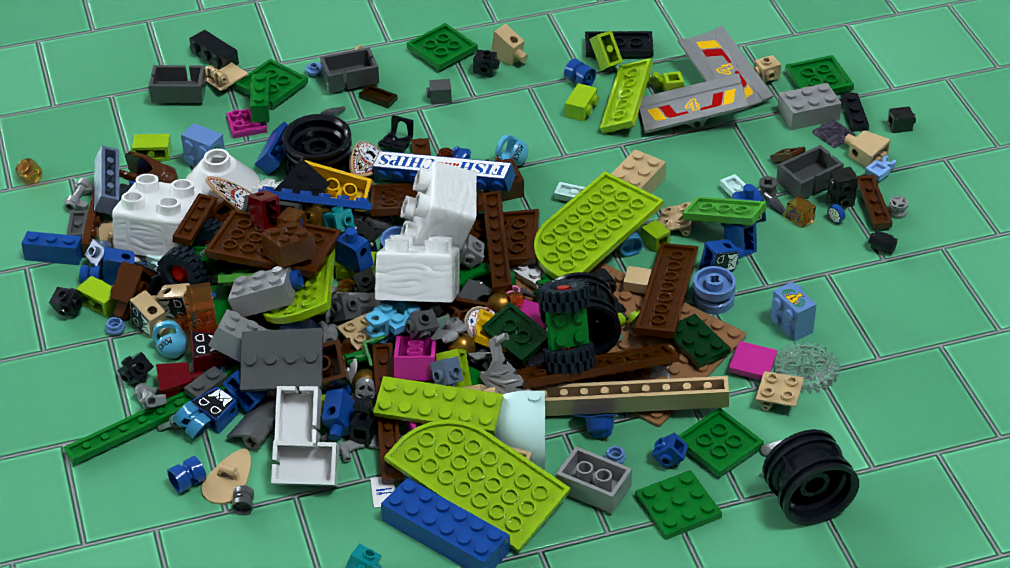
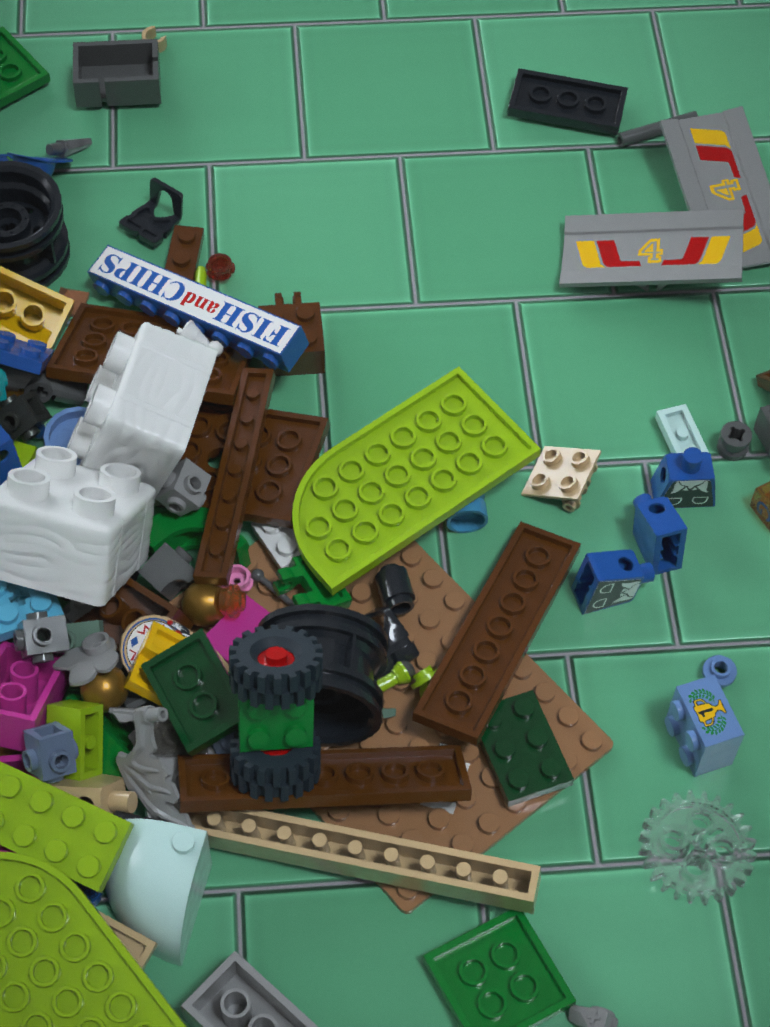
camera: 10 degrees right, 15 degrees up
medium blue plate [306,62,321,77] -> none
shield [349,141,381,177] -> none
dark brown tile [359,84,398,109] -> none
green plate [407,23,478,71] -> none
dark grey brick [426,79,452,104] -> none
blue piece [452,146,471,159] -> none
black brick [473,49,500,76] -> none
tan torso [491,24,529,65] -> none
medium azure helmet [495,135,529,166] -> none
light aqua plate [554,182,585,202] -> none
blue wheel [564,58,596,86] -> none
lime brick [565,83,599,122] -> none
blue piece [572,414,619,438] -> none
lime brick [589,30,623,71] -> none
lime plate [600,58,653,133] -> none
medium blue plate [605,446,626,464] -> none
tan brick [611,149,666,193] -> none
tan piece [623,266,652,294] -> none
lime brick [641,220,671,253] -> none
lime plate [648,71,663,90] -> none
blue brick [652,432,688,468] -> none
lime brick [662,71,684,92] -> none
bright green plate [682,196,767,226] -> none
medium blue wheel [692,266,736,315] -> none
dark pink tile [728,341,778,380] -> none
tan hinge [755,371,804,411] -> none
flat silver bar [762,192,786,214] -> none
none -> dark grey piece [617,111,698,147]

